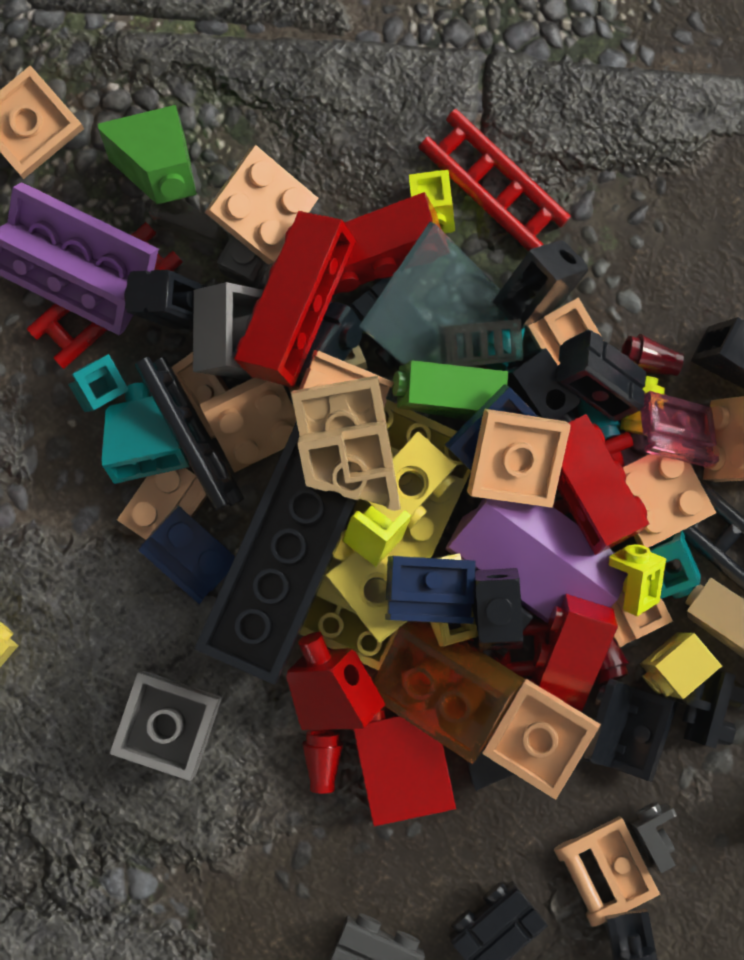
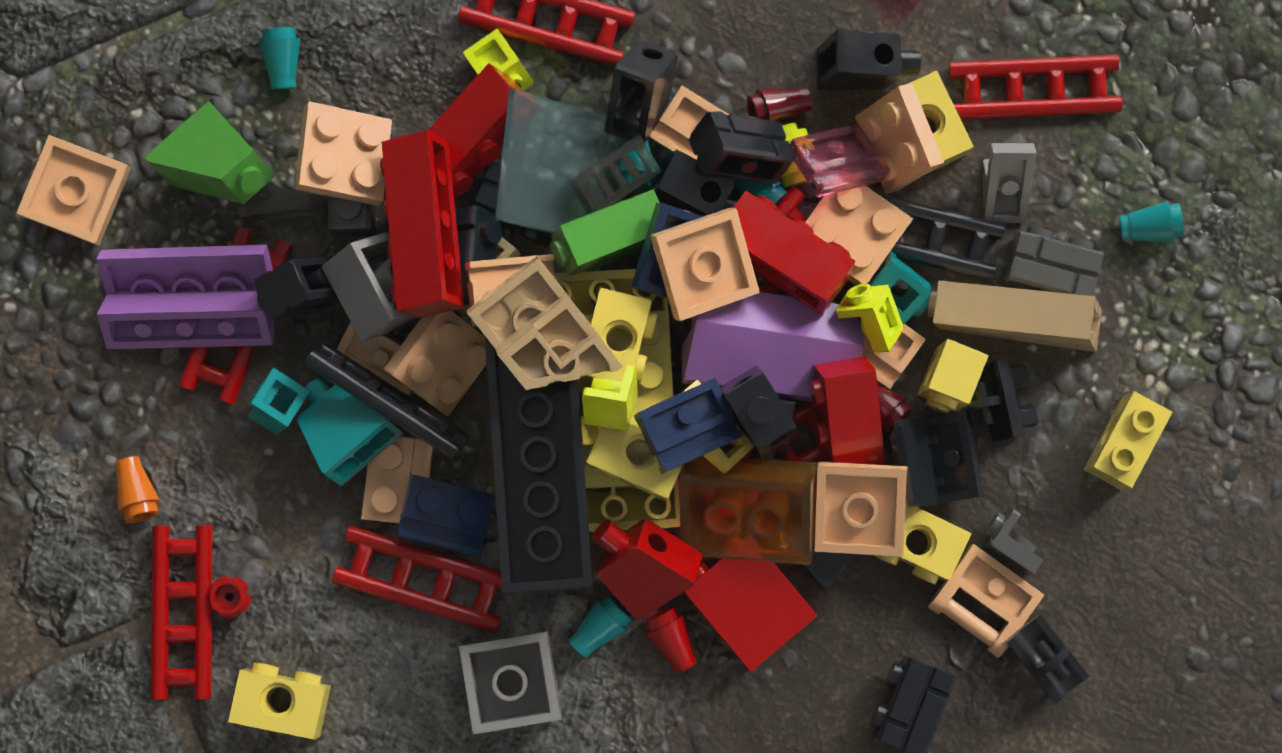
camera: 30 degrees left, 0 degrees up
none -> teal cone [258,27,301,90]
none -> red bar [332,525,502,634]
none -> teal cone [569,594,633,658]
none -> light yellow brick [873,502,972,585]

